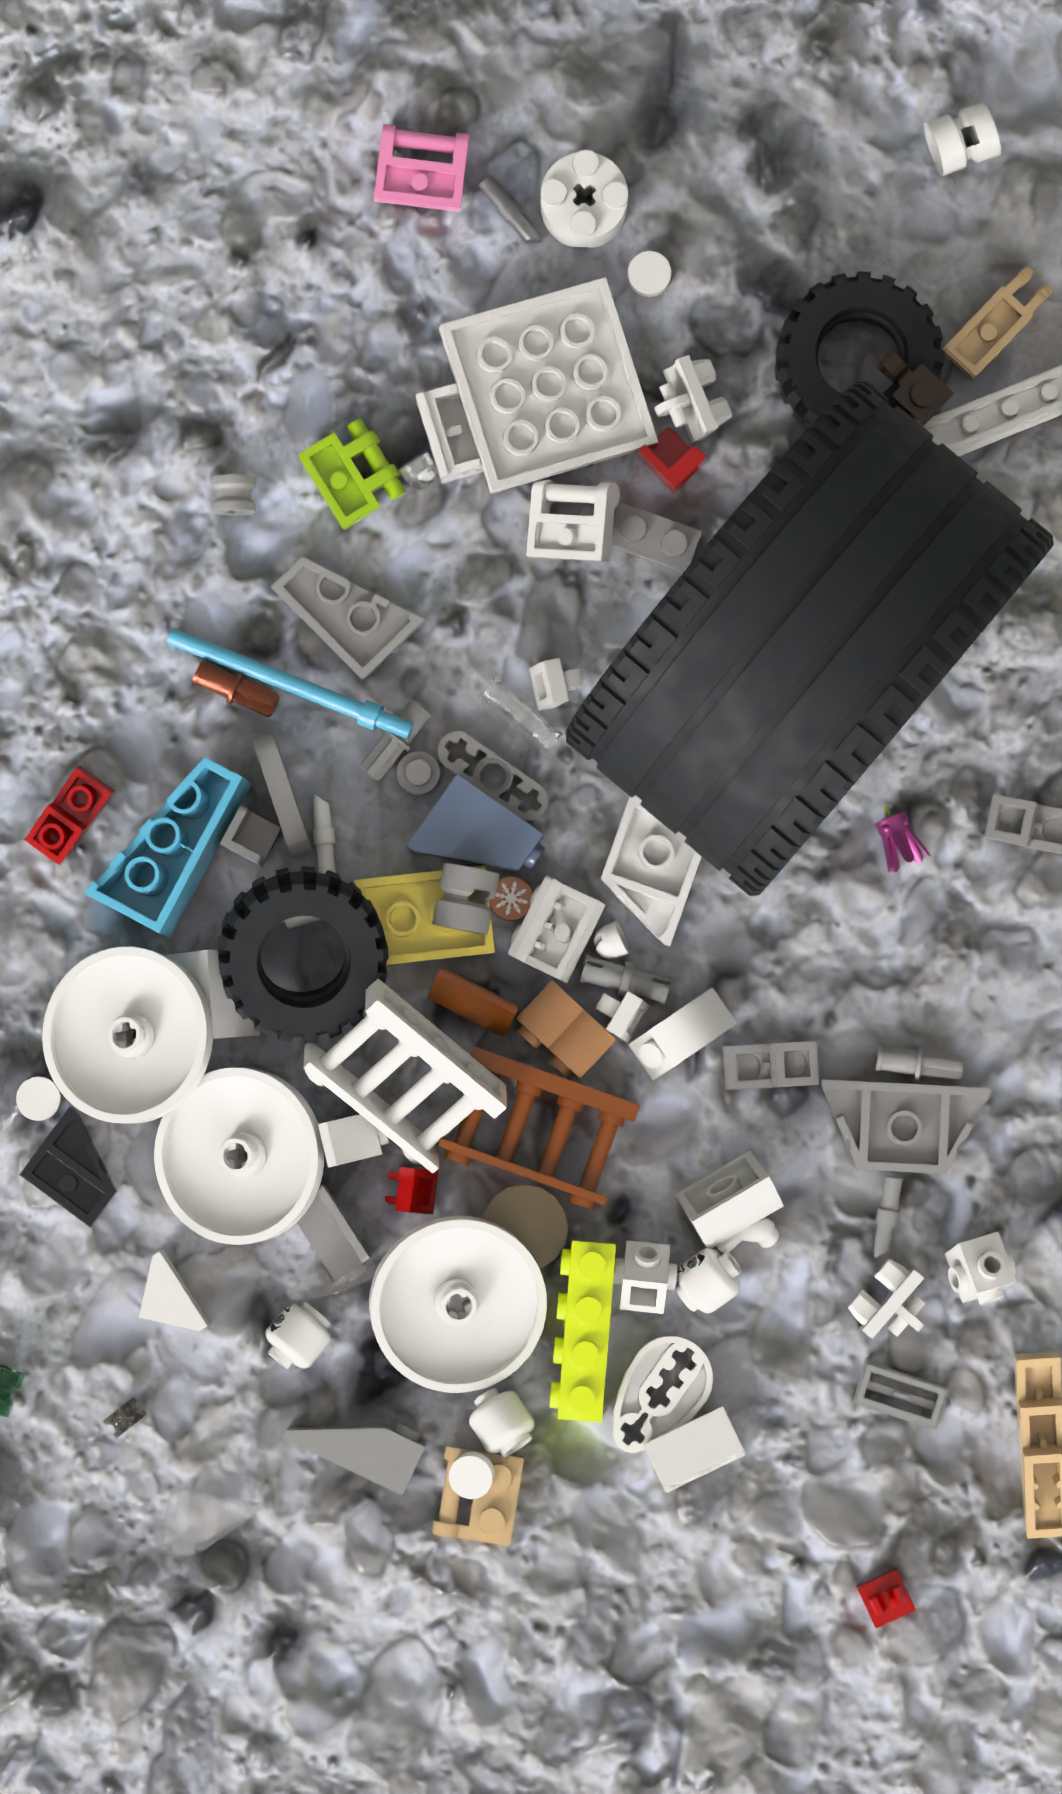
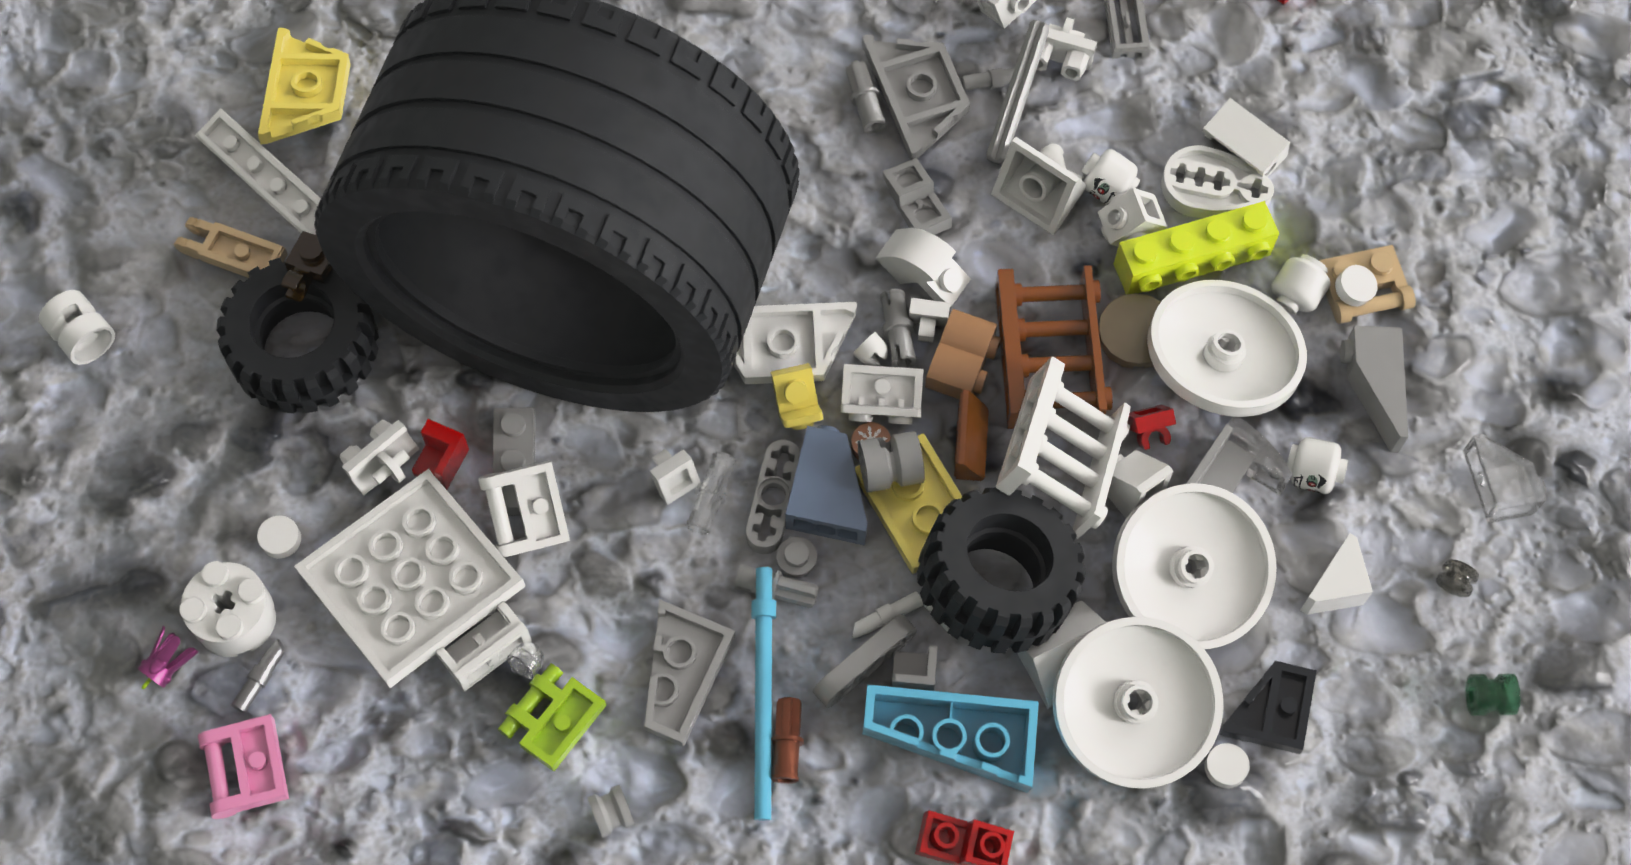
camera: 115 degrees left, 20 degrees down
none -> flat silver piece [137,626,198,689]
none -> light yellow bracket [770,363,823,430]
none -> light grey axle [986,20,1049,164]

